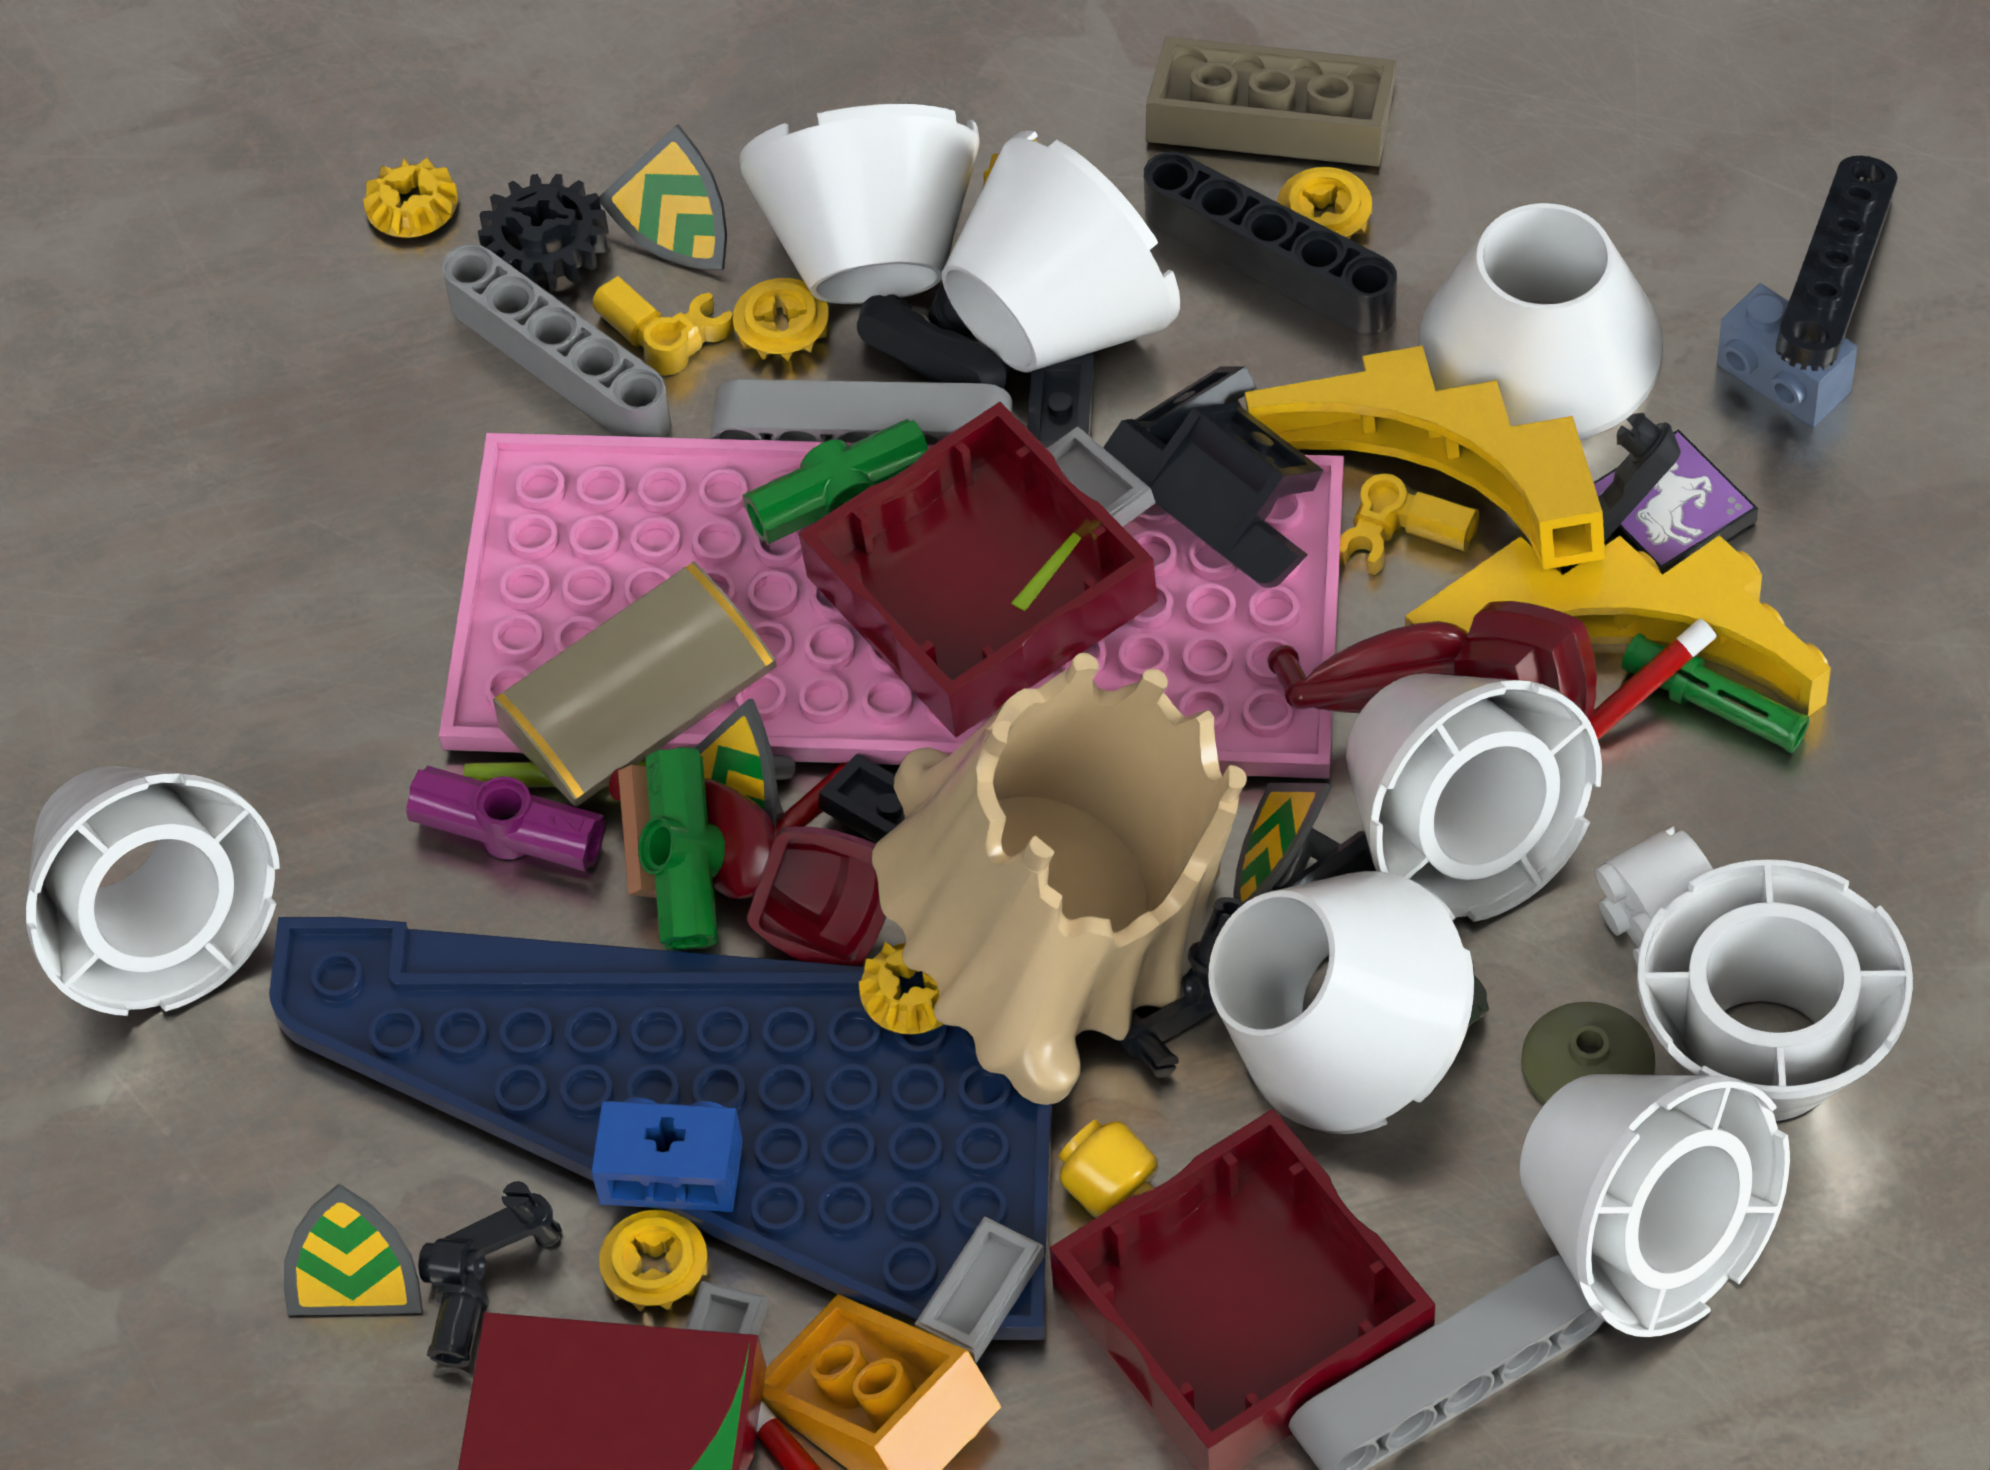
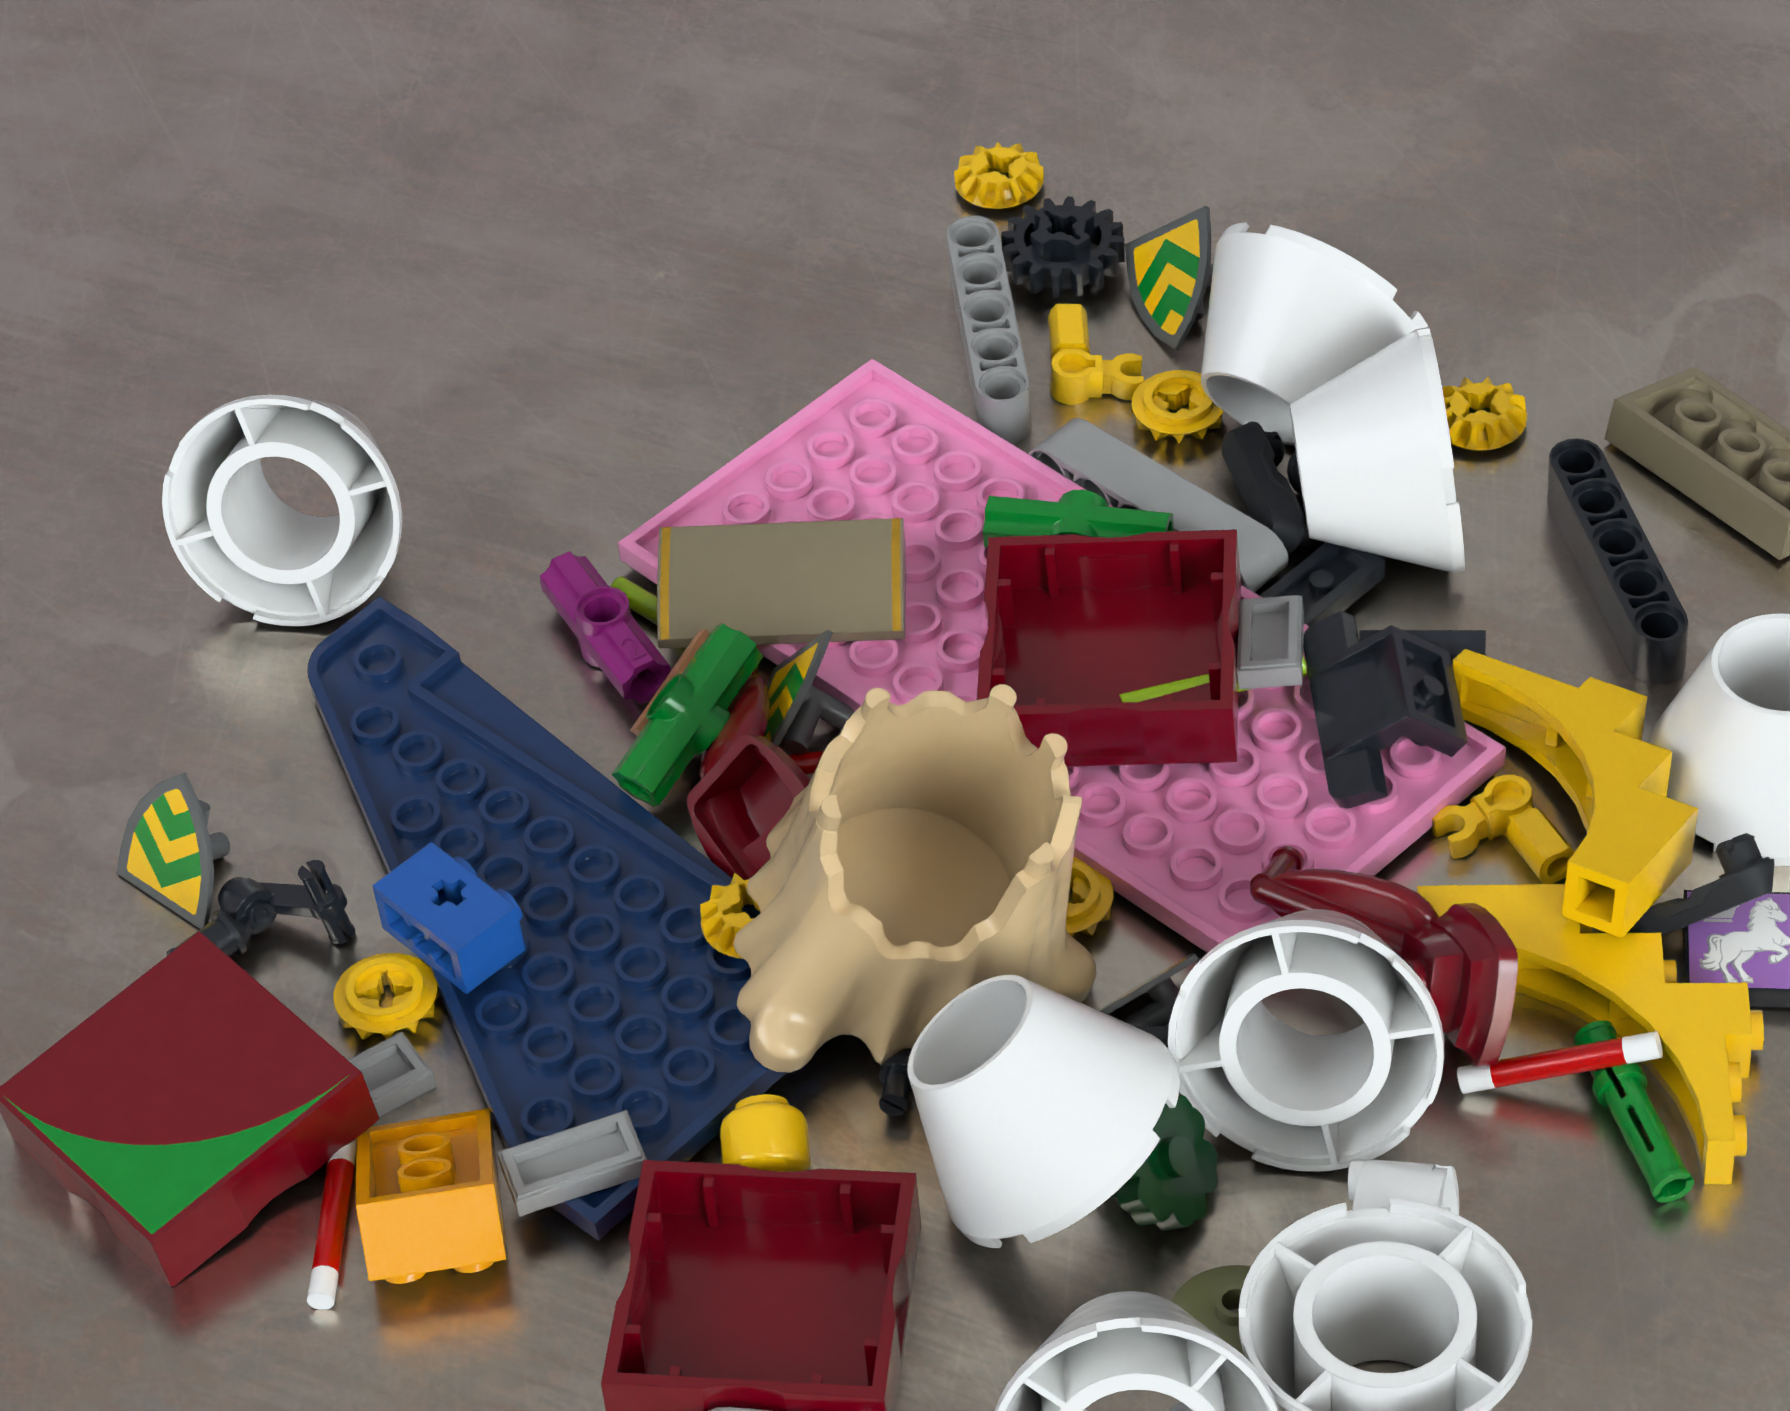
camera: 40 degrees right, 10 degrees down
yellow gear [1277,167,1372,239] -> none

